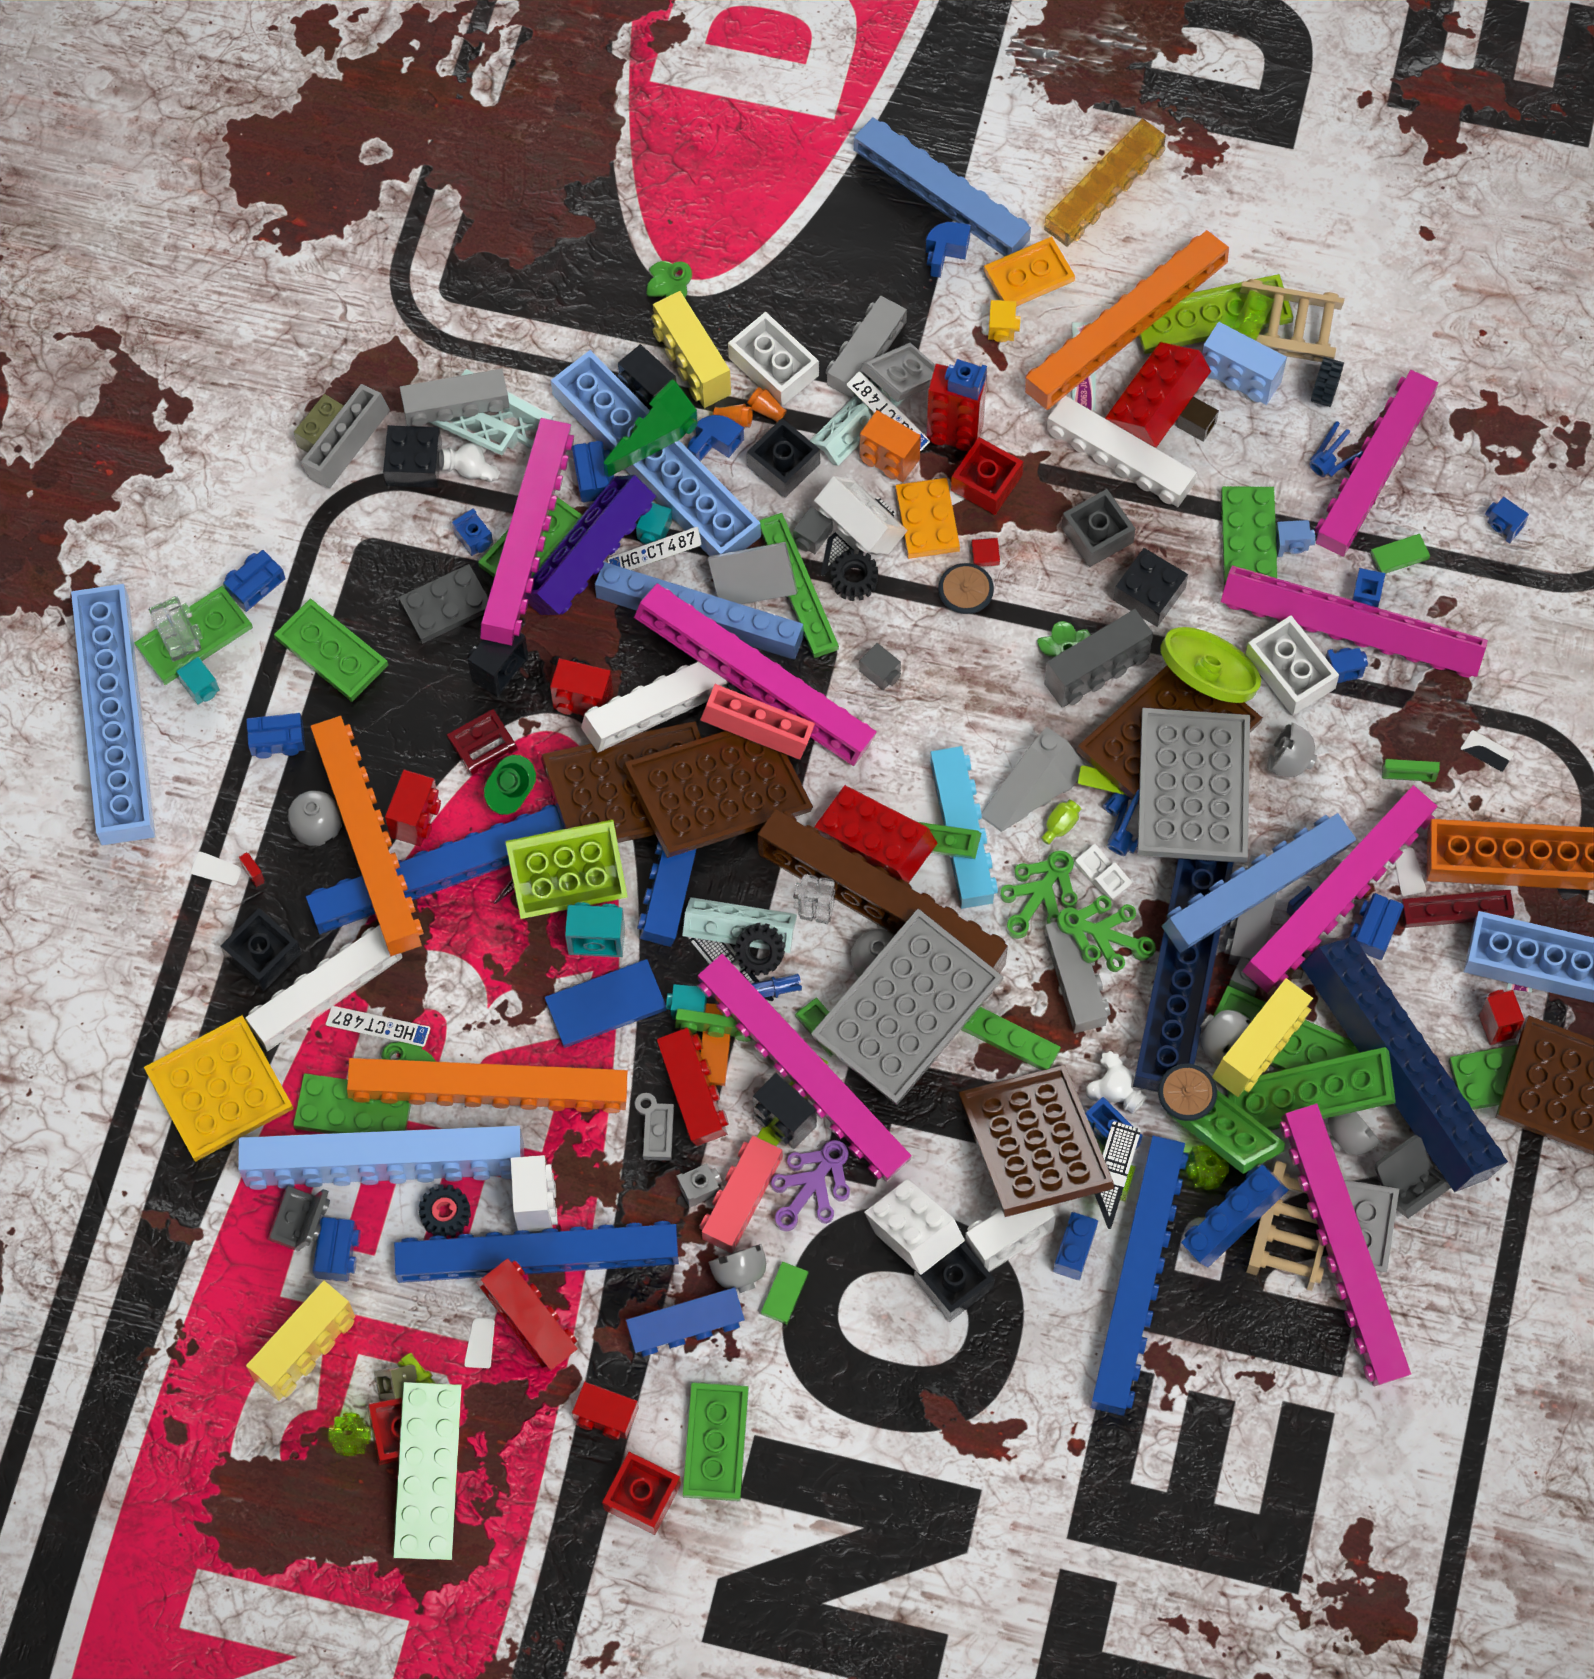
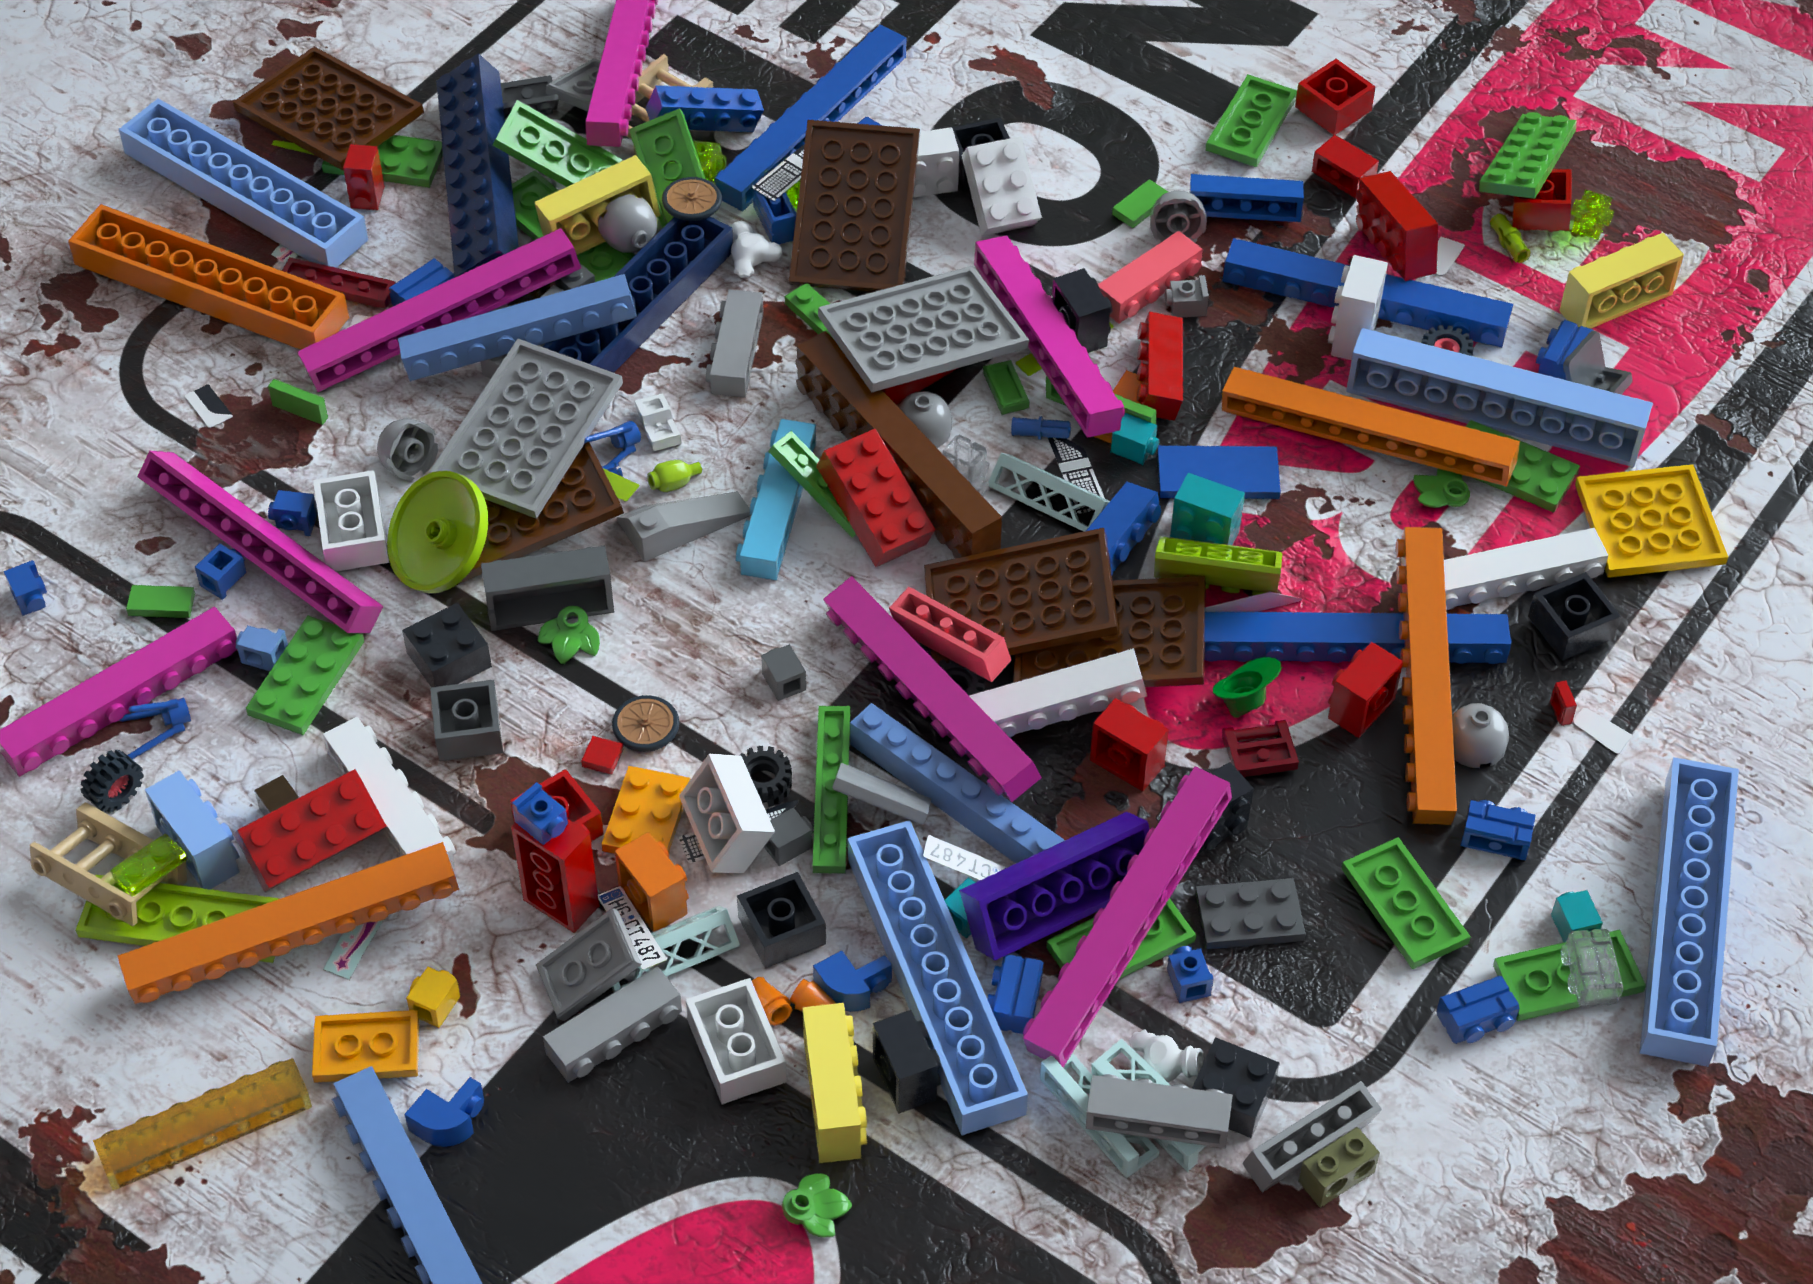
camera: 160 degrees left, 15 degrees down
white sticker [326,1006,430,1047] -> none
olive slope [374,1365,417,1399] -> none
green wedge [603,379,698,478] -> none
light grey hinge [635,1093,674,1160] -> none
black tyre [734,923,786,976] -> none
medium lavender plant [771,1140,850,1232] -> none
bright green plant [1000,851,1078,939] -> none
bright green plant [1057,895,1156,972] -> none

